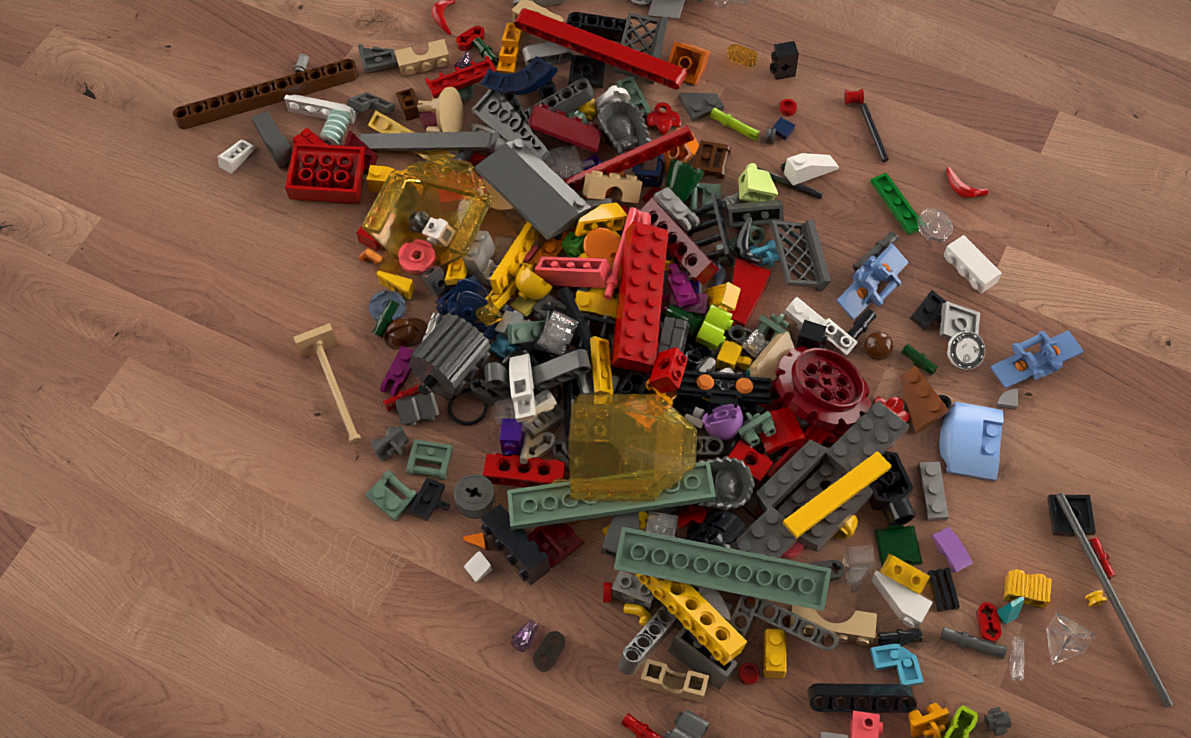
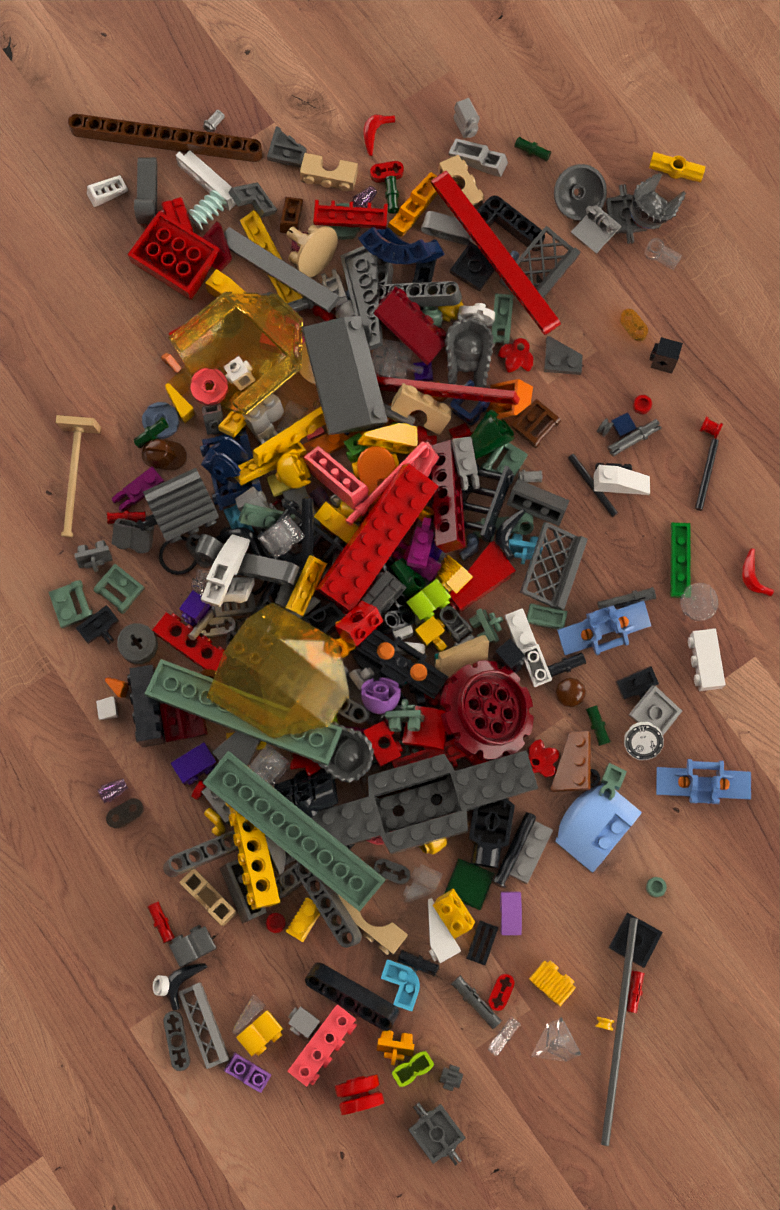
camera: 25 degrees right, 15 degrees up
dark grey gear [407,211,429,233] -> none
white axle [422,312,442,342] -> none
clear yellow plate [476,302,502,327] -> none
orange slope [668,41,711,85] -> none
lime pin [710,108,760,141] -> none
yellowish green torso [738,163,778,202] -> none
clear slope [741,329,768,358] -> none
yellow tile [783,451,891,539] -> none
light grey tile [997,389,1018,409] -> none
teal slope [997,597,1025,624] -> none
none -> dark purple brick [171,742,218,785]
none -> black axle [491,812,536,888]
none -> sand green plate [527,603,568,630]
none -> sand green plate [599,763,627,800]
none -> dark grey pin [607,419,662,457]
none -> sand green tile [646,877,667,897]

